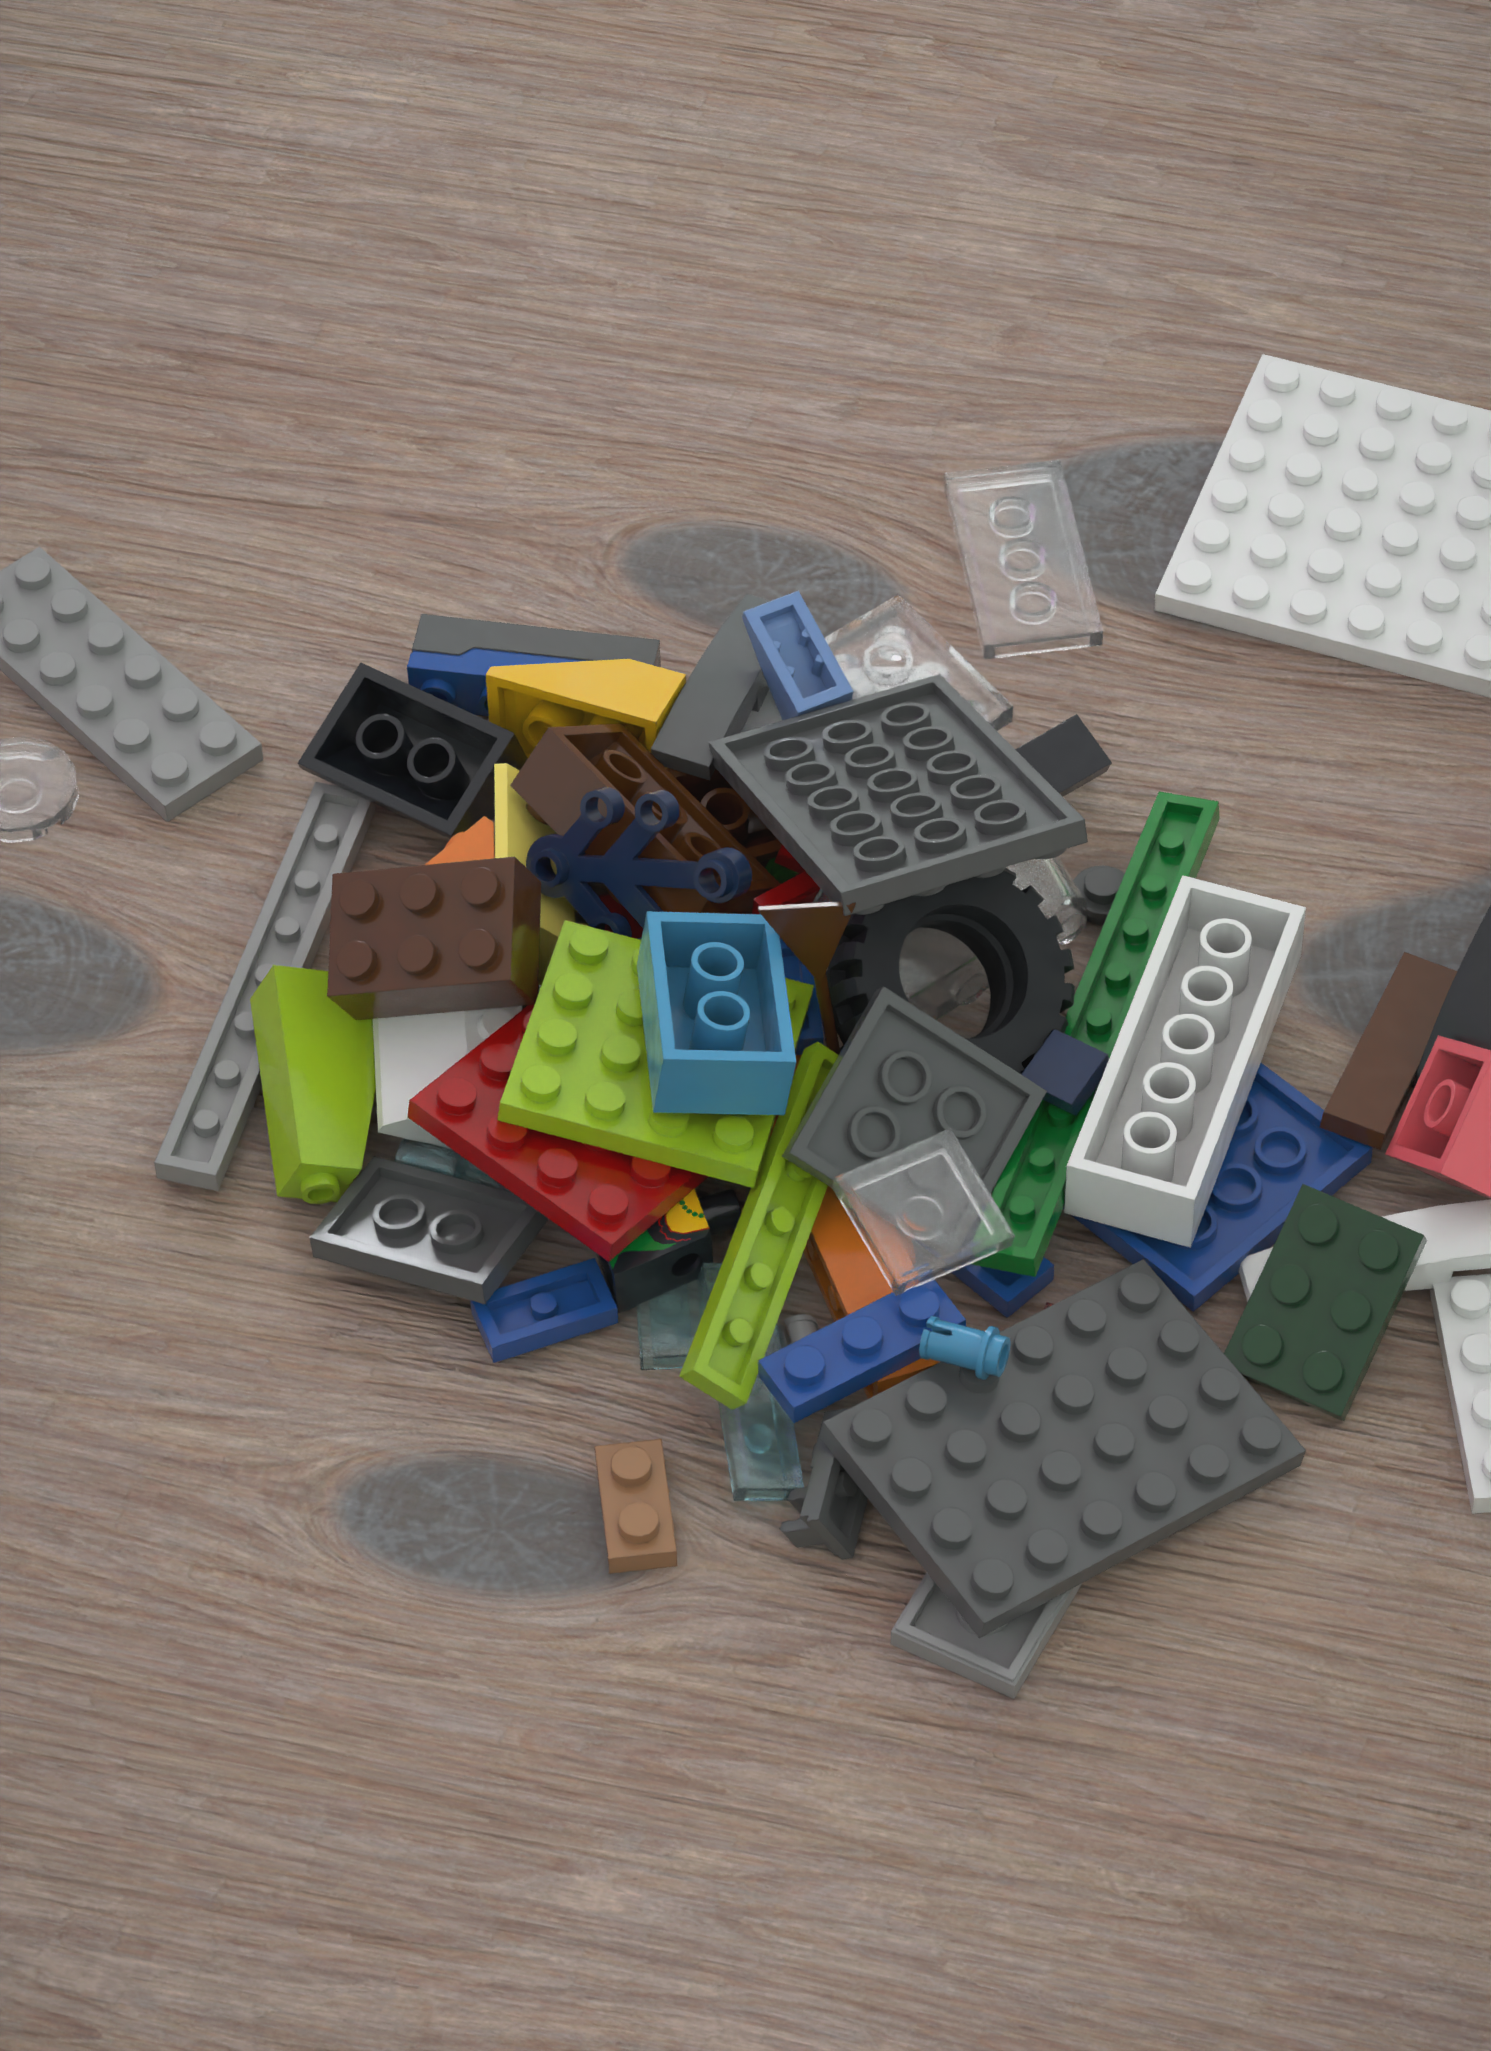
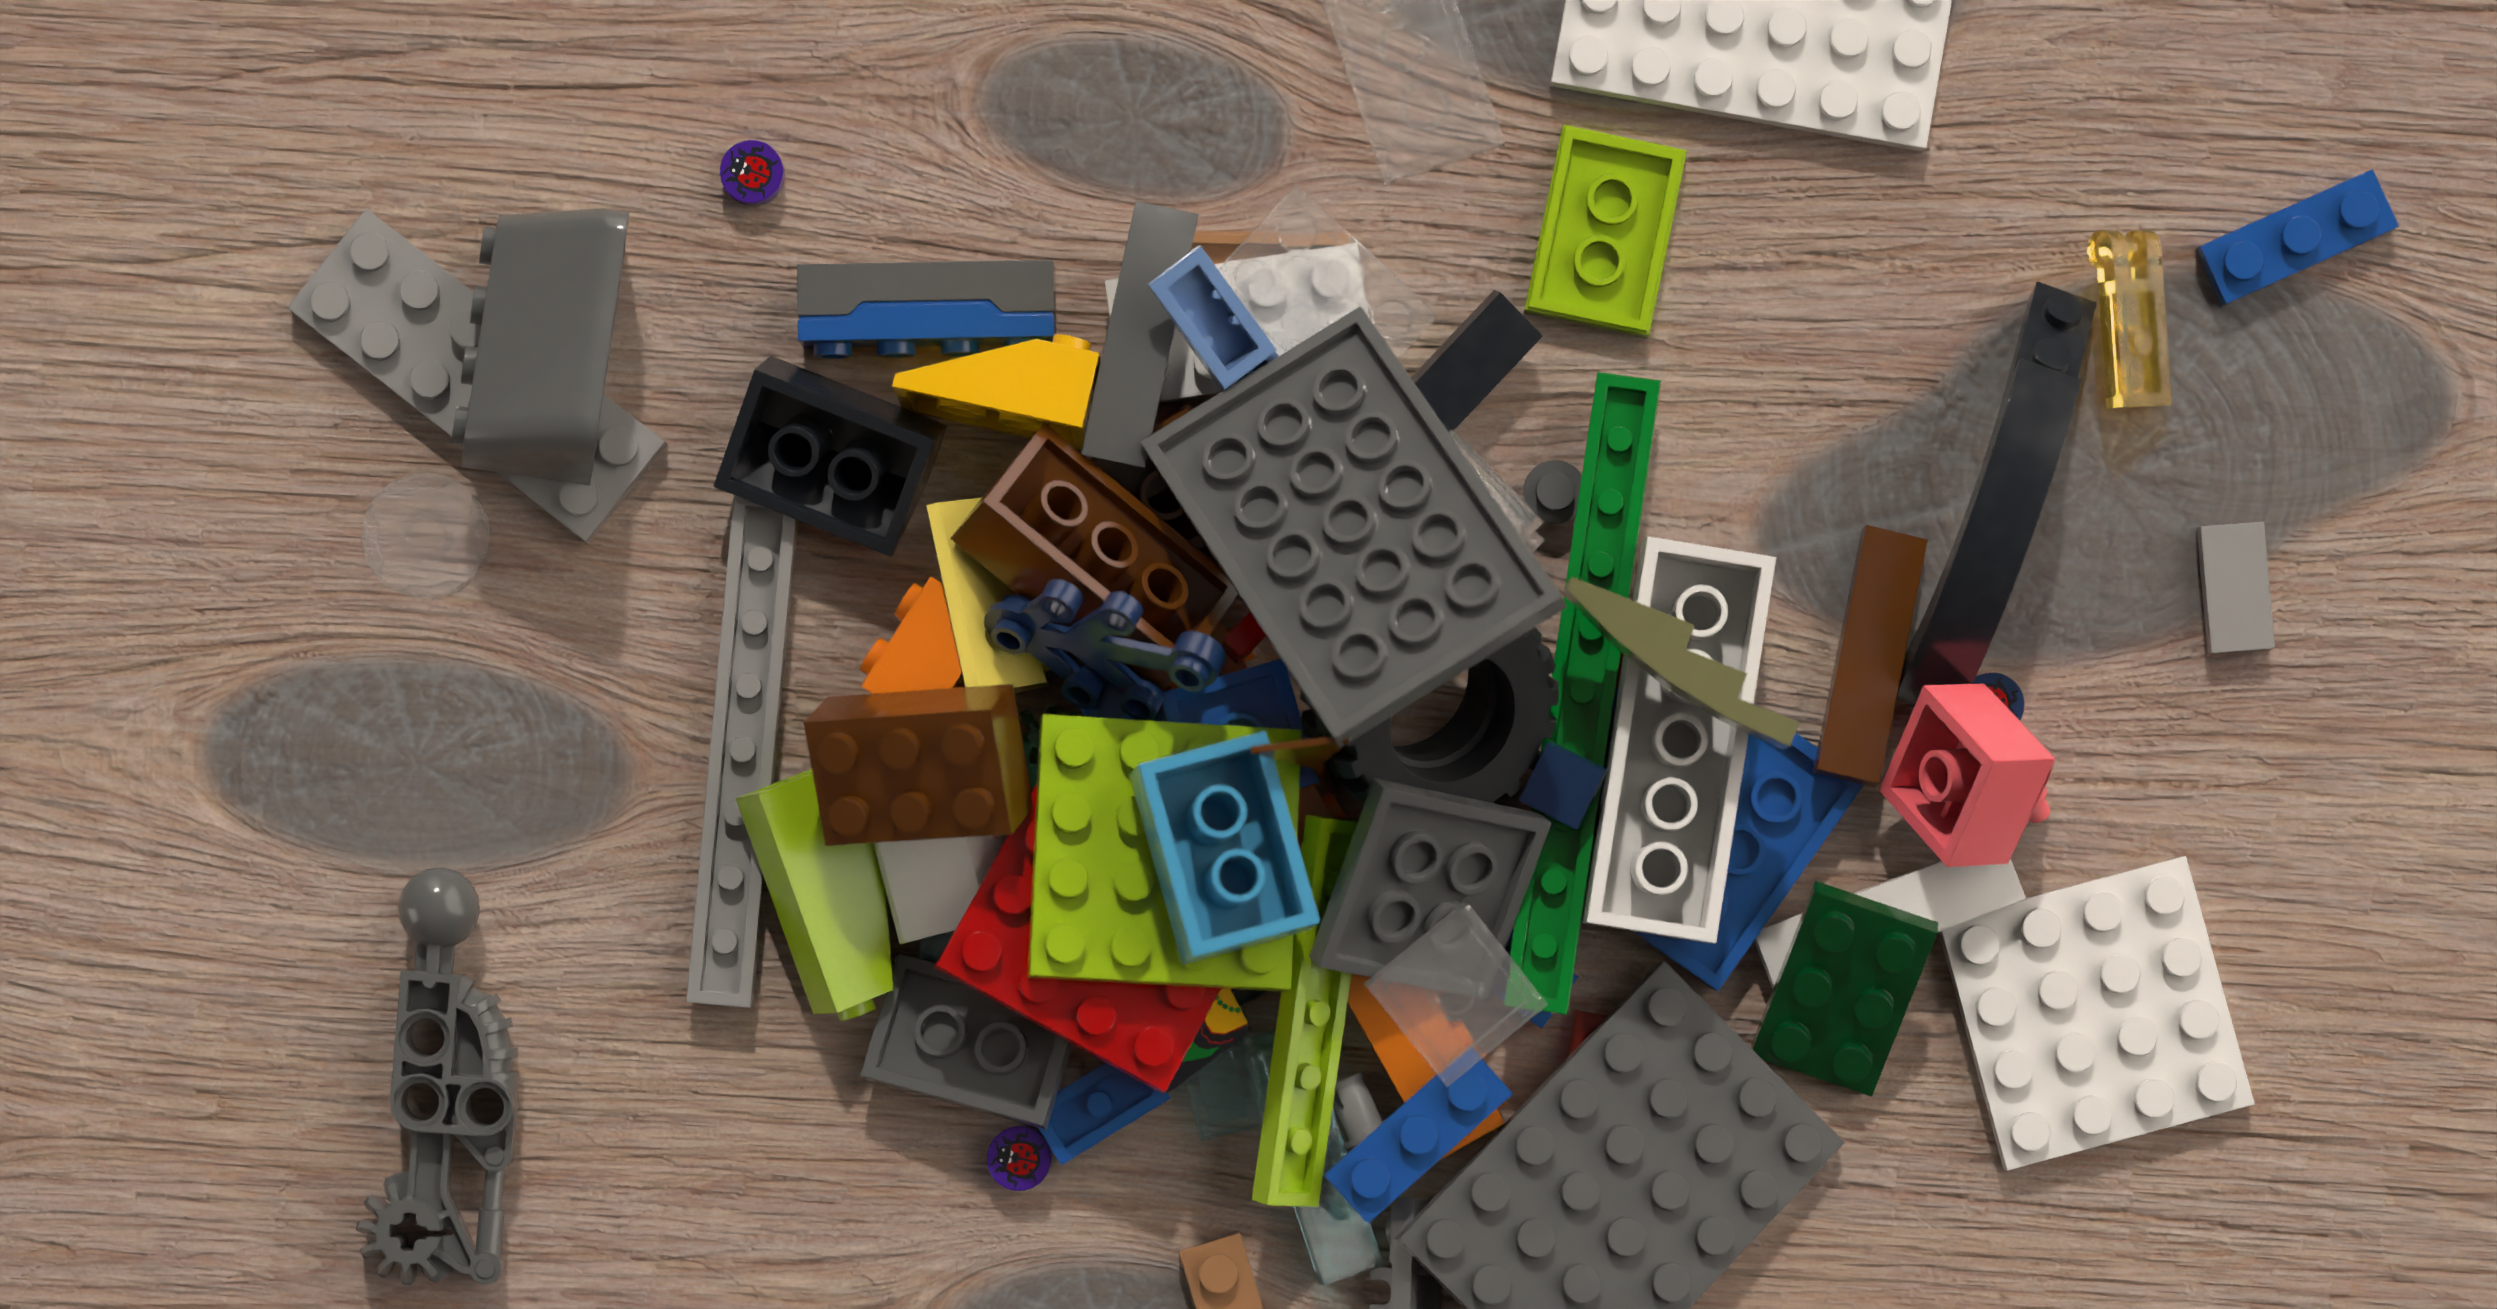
camera: 10 degrees left, 35 degrees up
dark azure pin [919,1316,1011,1380] -> none
none -> dark grey windscreen [451,208,629,486]
none -> tile [720,140,785,206]
none -> tile [987,1126,1052,1191]
none -> lime tile [1524,124,1687,338]
none -> olive slope [1563,577,1799,750]

